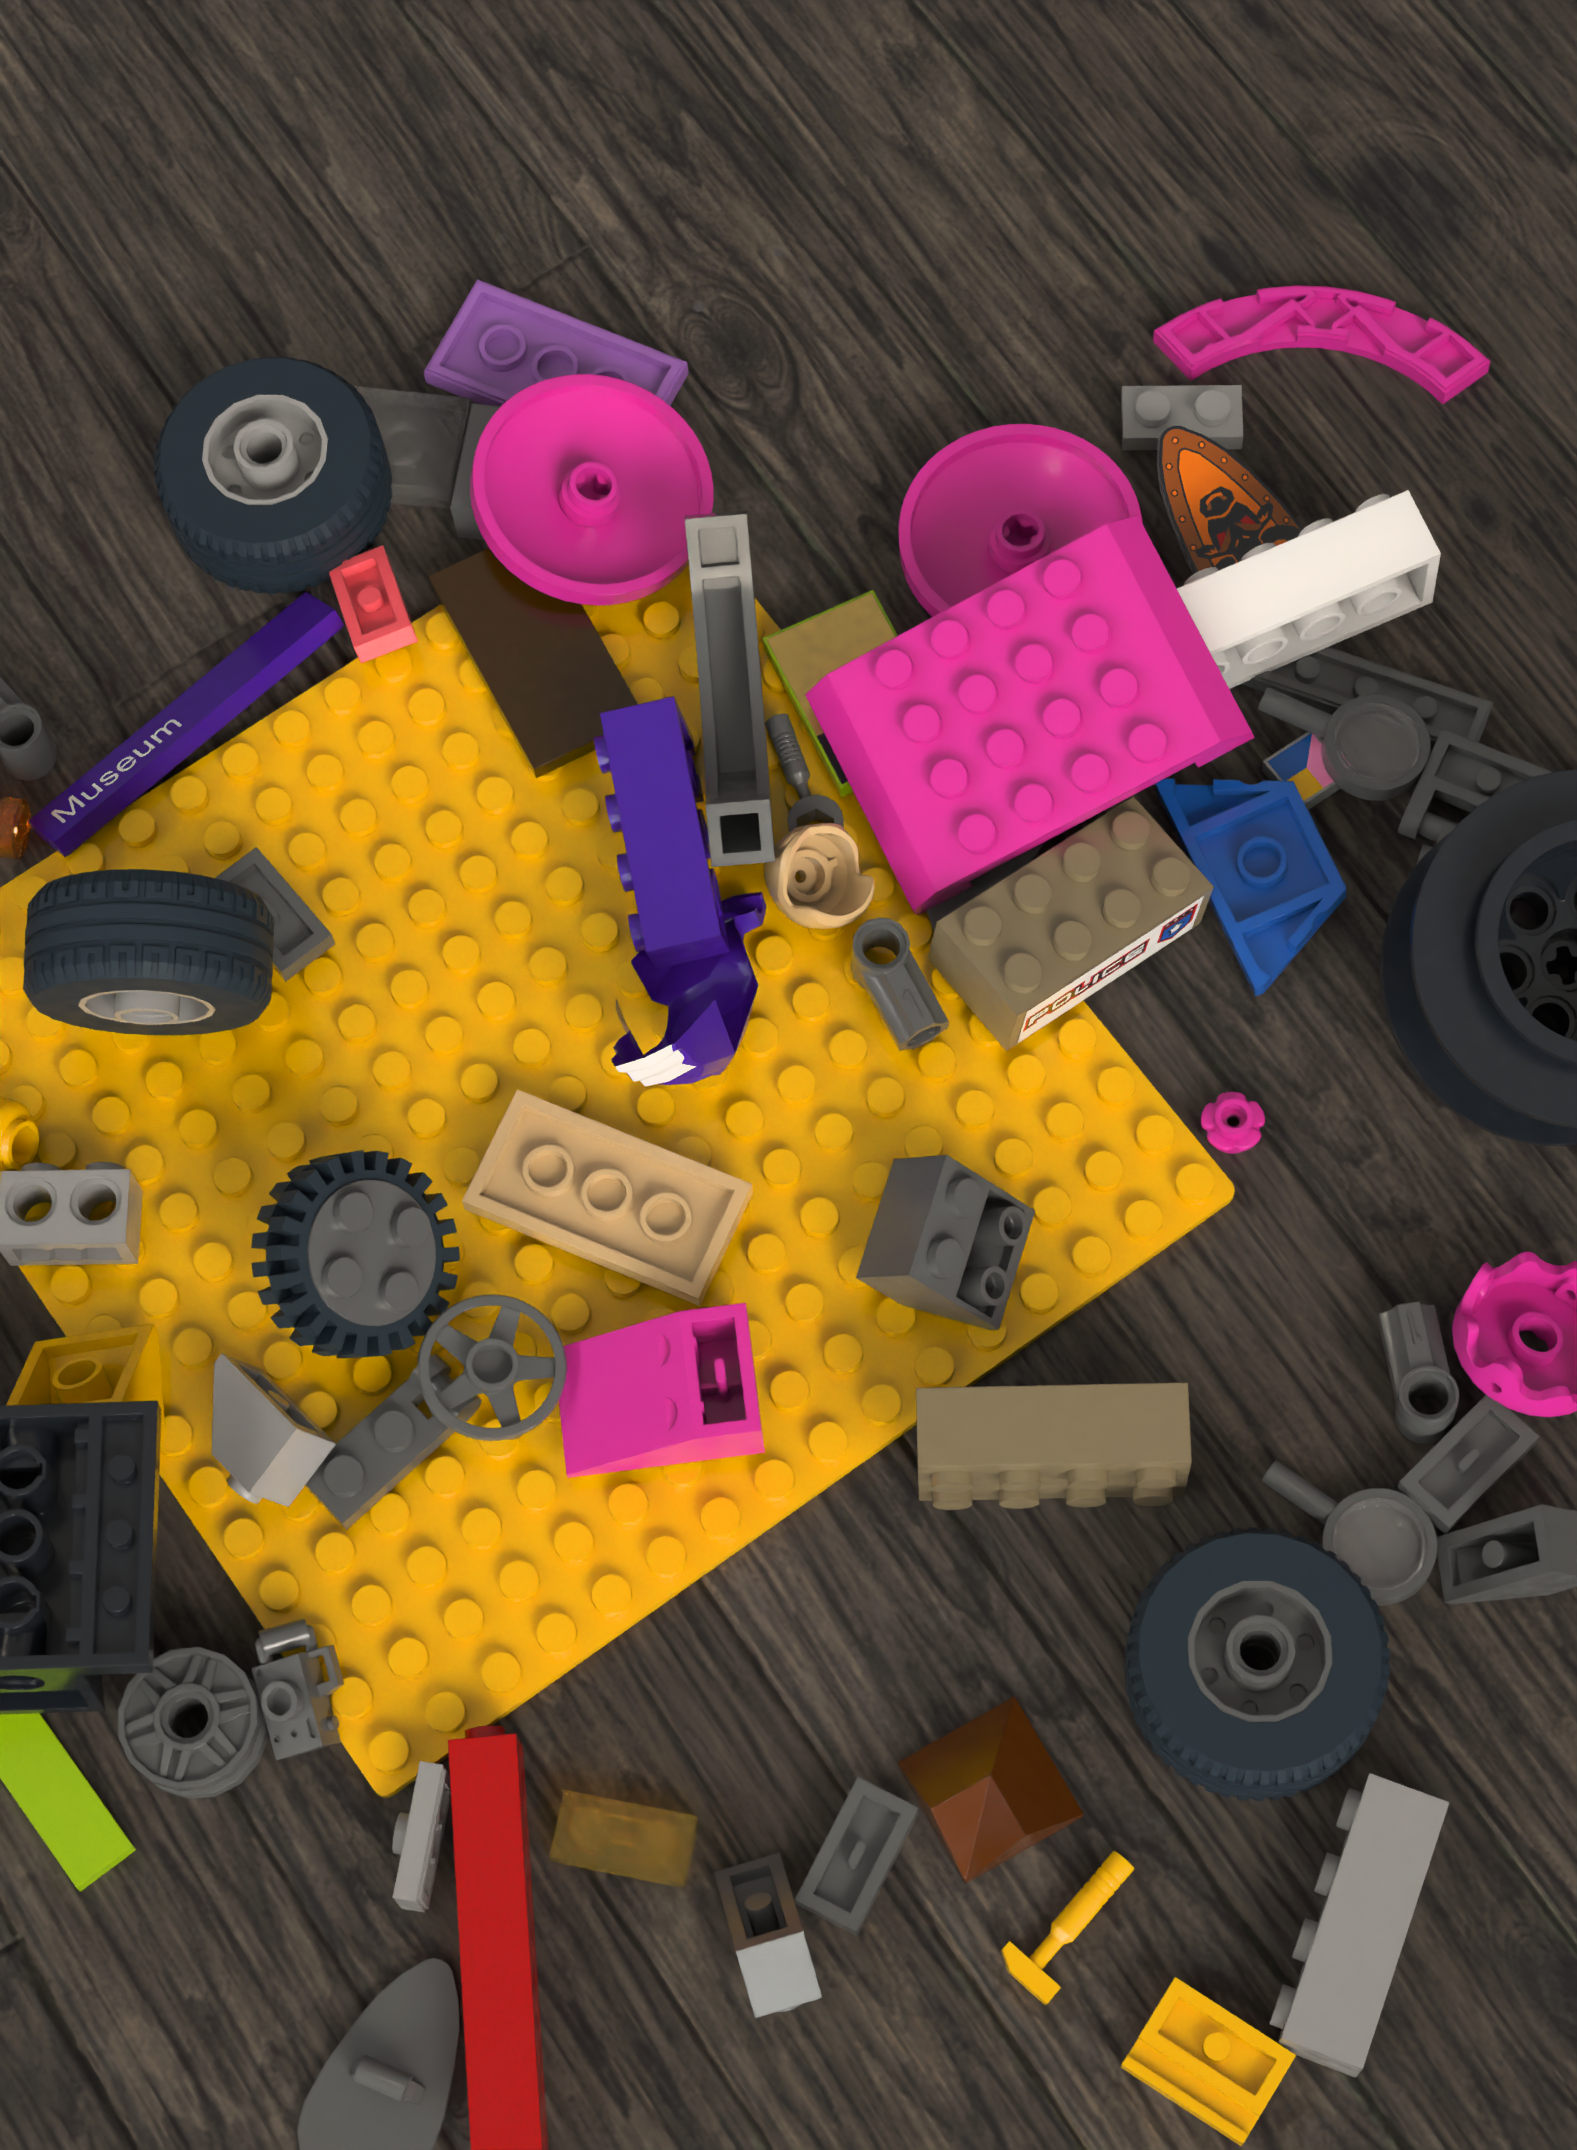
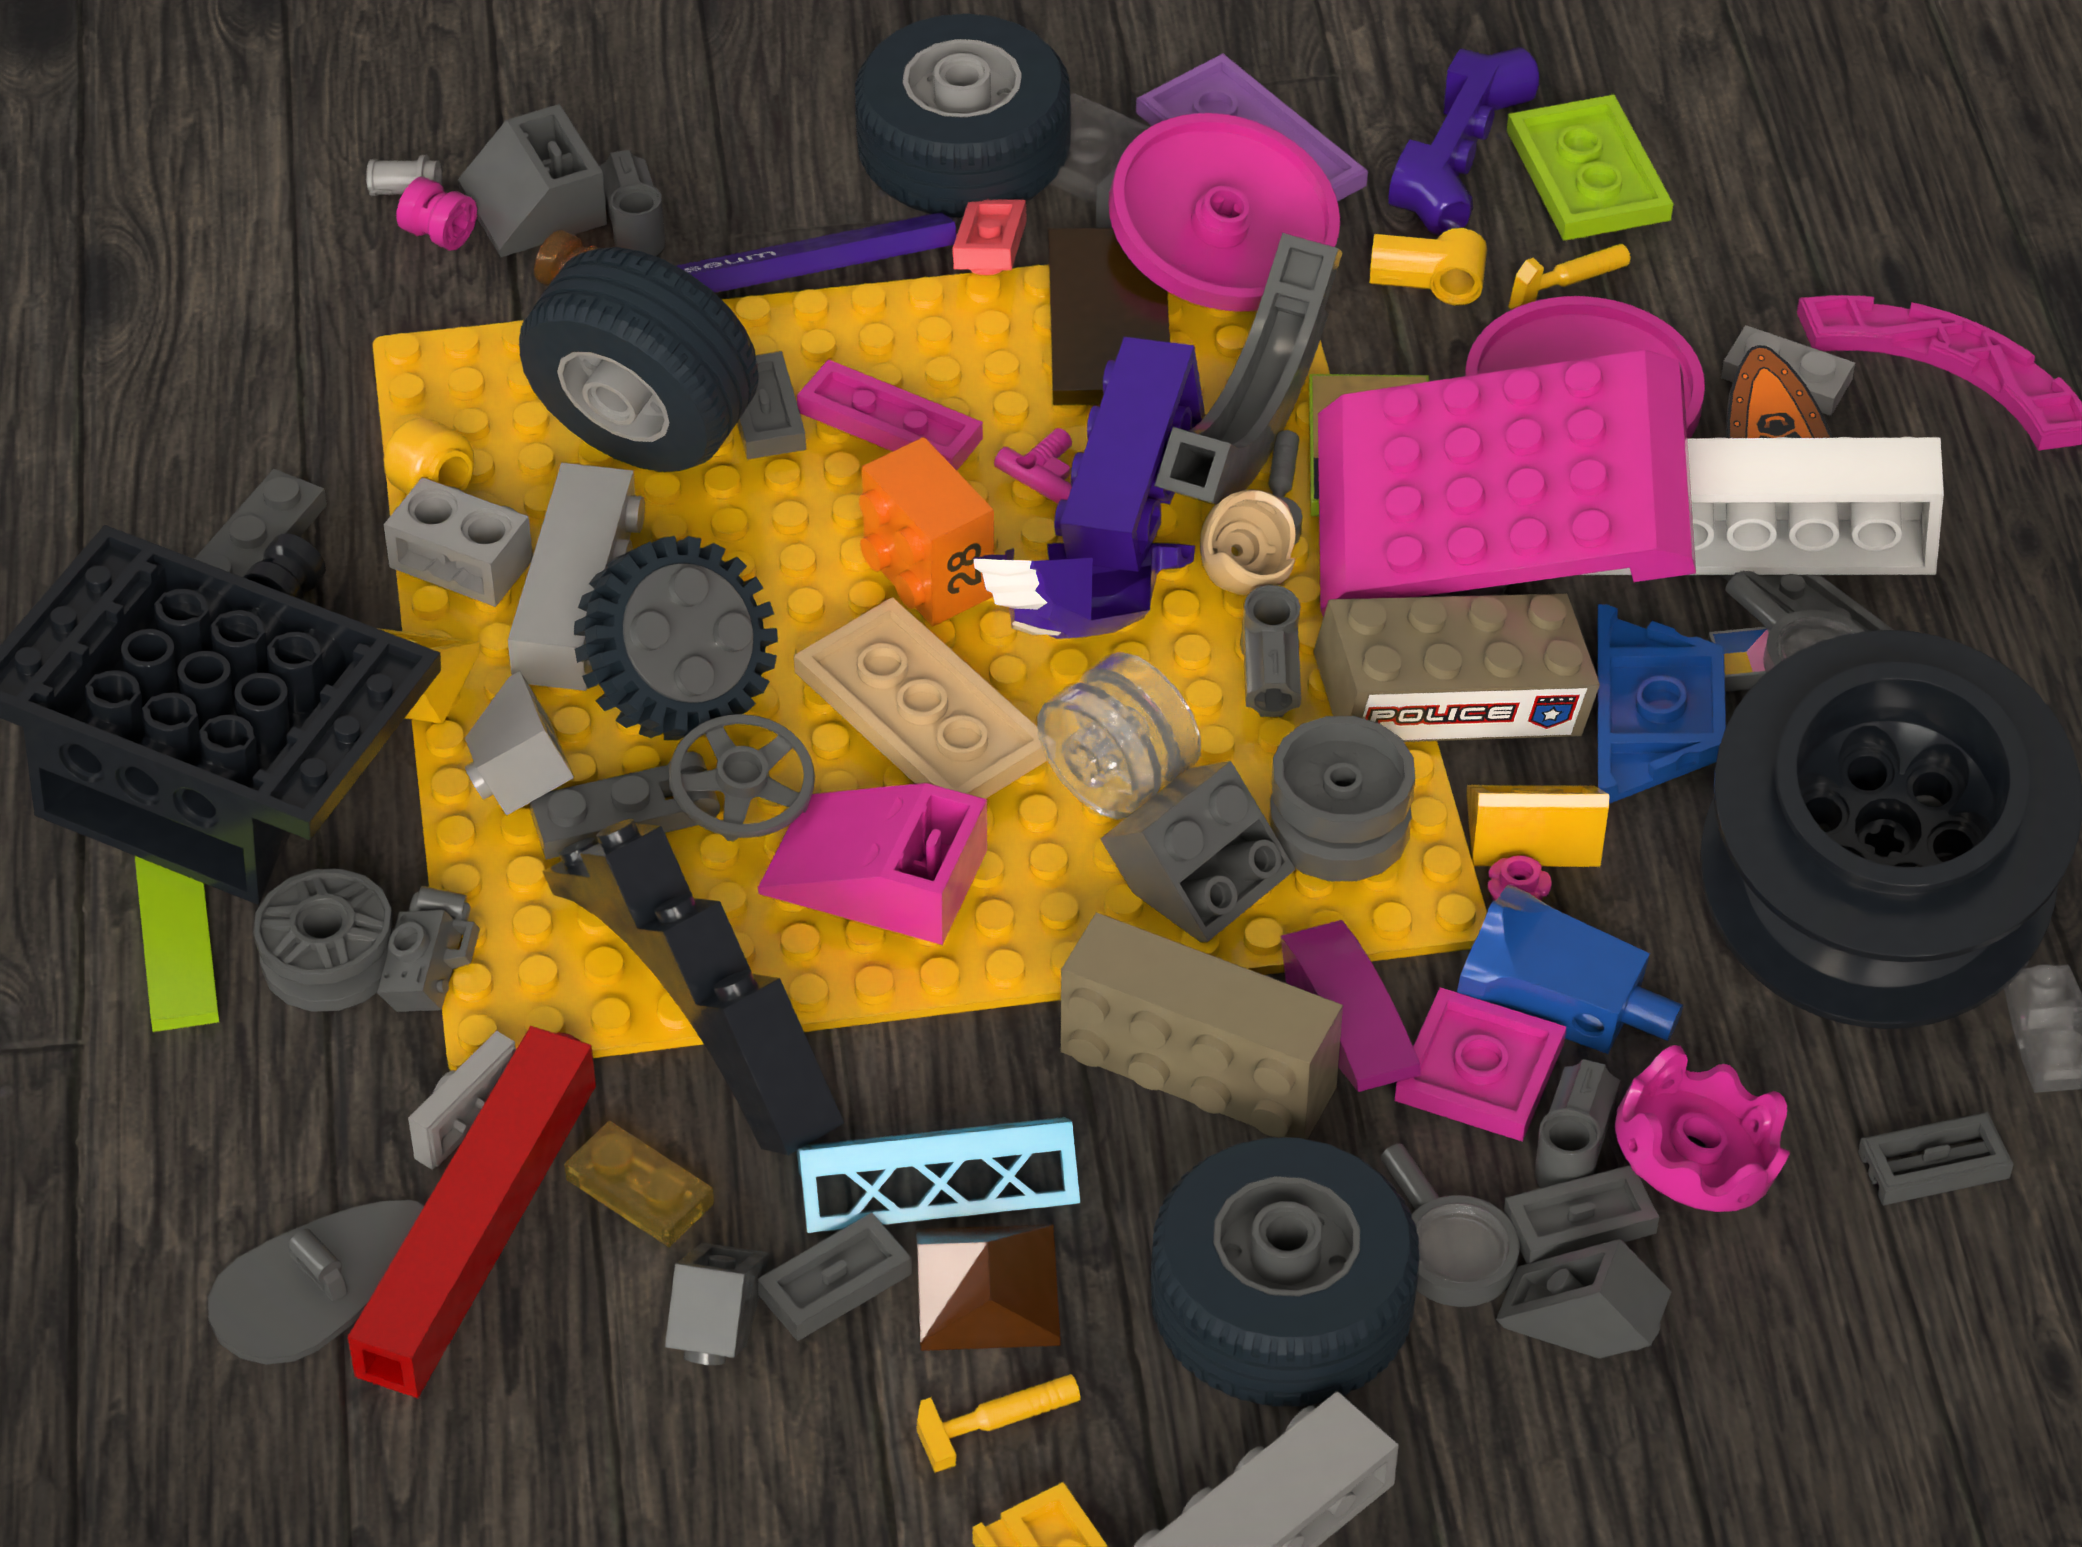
camera: 20 degrees right, 20 degrees down
none -> light grey brick [508,462,645,691]
none -> black arch [542,819,844,1155]
none -> dark pink plate [797,359,983,471]
none -> fence [797,1117,1080,1233]
none -> orange brick [859,437,994,627]
none -> dark pink hose [994,428,1072,504]
none -> clear wheel [1037,652,1201,820]
none -> dark grey wheel [1269,716,1415,881]
none -> magenta slope [1281,920,1421,1092]
none -> yellow piece [1370,228,1487,305]
none -> dark purple plate [1388,47,1539,236]
none -> dark pink plate [1395,987,1567,1142]
none -> blue piece [1457,884,1683,1054]
none -> yellow slope [1467,785,1609,867]
none -> lime plate [1507,95,1673,241]
none -> yellow piece [1508,244,1630,310]

